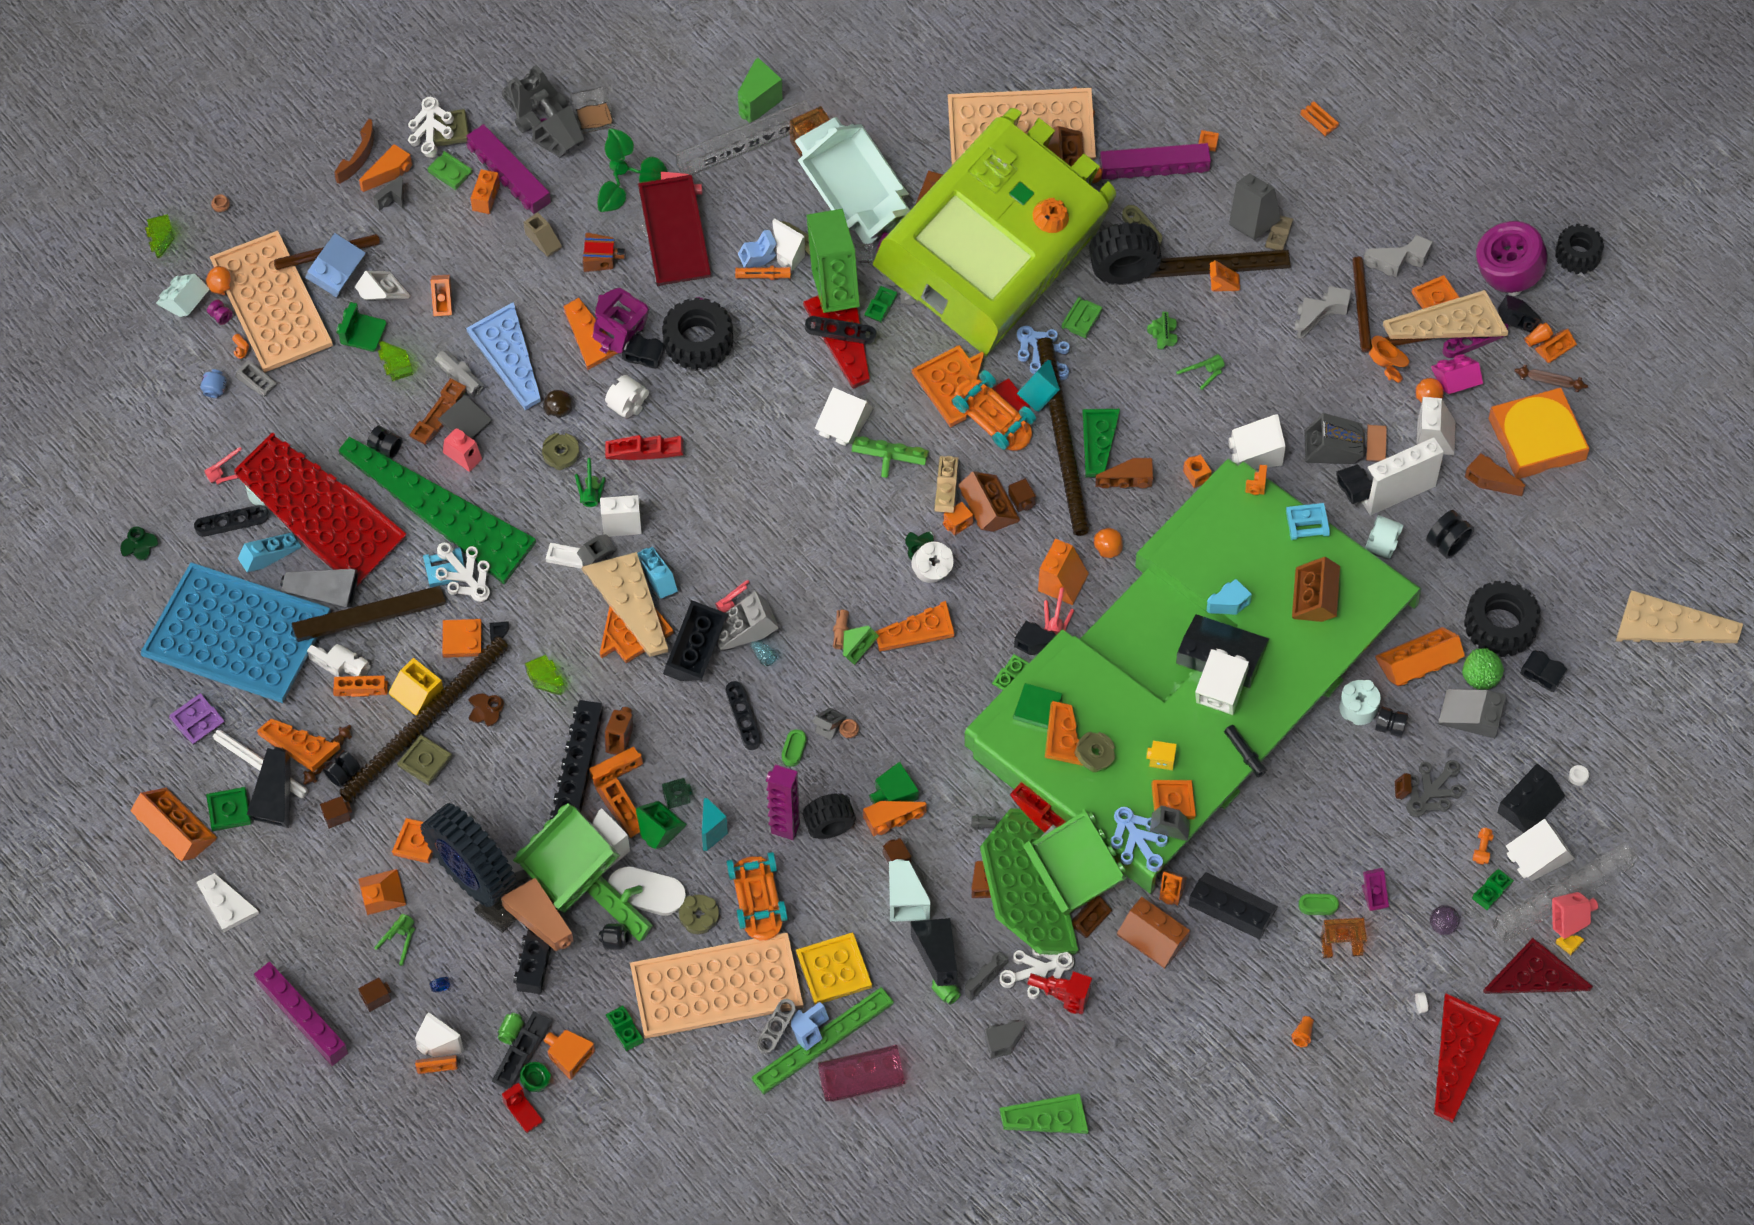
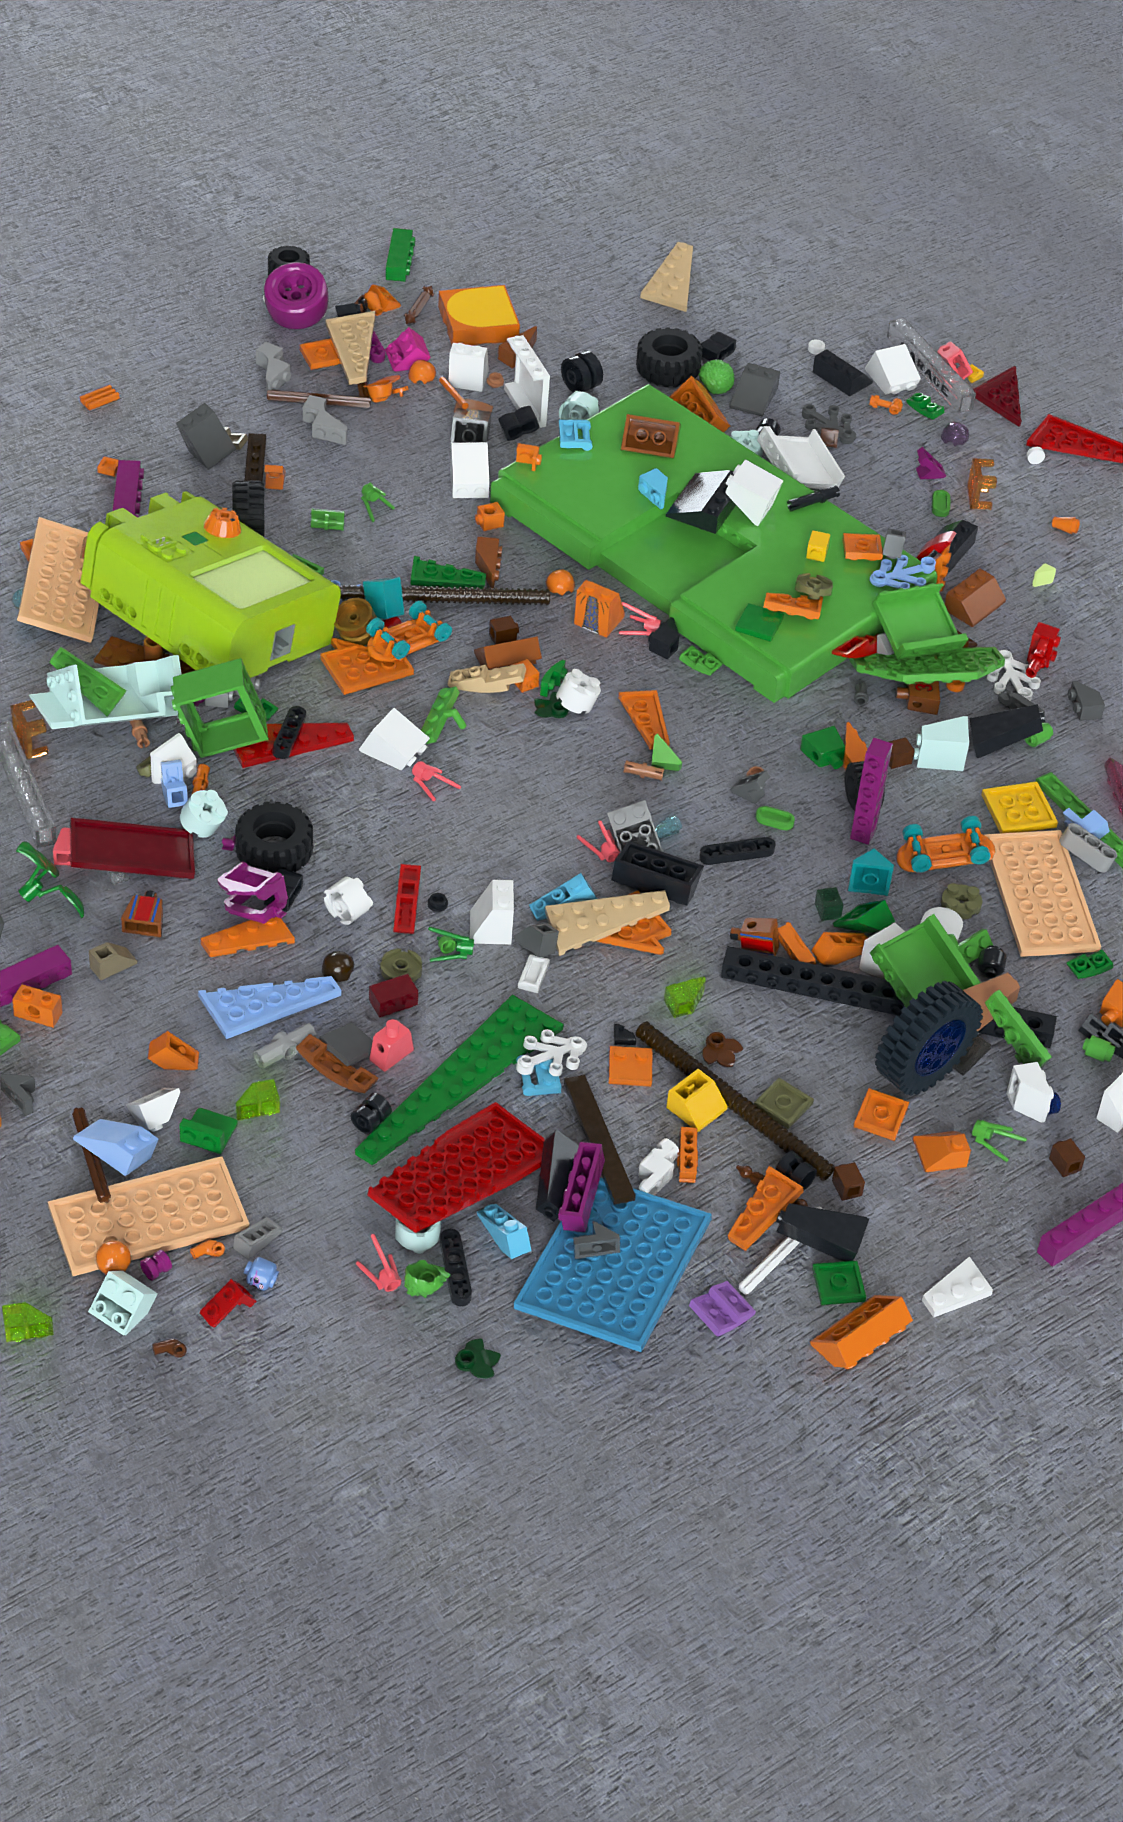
camera: 90 degrees left, 15 degrees down
none -> bright green wing [50,647,126,717]
none -> reddish brown arm [152,1338,187,1358]
none -> light aqua brick [180,790,228,837]
none -> red bracket [200,1279,257,1328]
none -> pearl gold wheel [334,598,377,646]
none -> dark red brick [369,973,418,1018]
none -> green brick [386,228,416,282]
none -> bright green hair [404,1259,450,1298]
none -> coral plant [412,761,461,801]
none -> black plate [427,893,448,912]
none -> orange bar [439,377,469,409]
none -> green slope [540,660,568,697]
none -> magenta brick [558,1142,605,1233]
none -> dark grey slope [573,1221,620,1259]
none -> white panel [757,426,845,489]
none -> red slope [916,531,956,561]
none -> bright green wing [985,990,1052,1068]
none -> white slope [1006,1062,1054,1123]
none -> yellowish green slope [1032,563,1056,587]

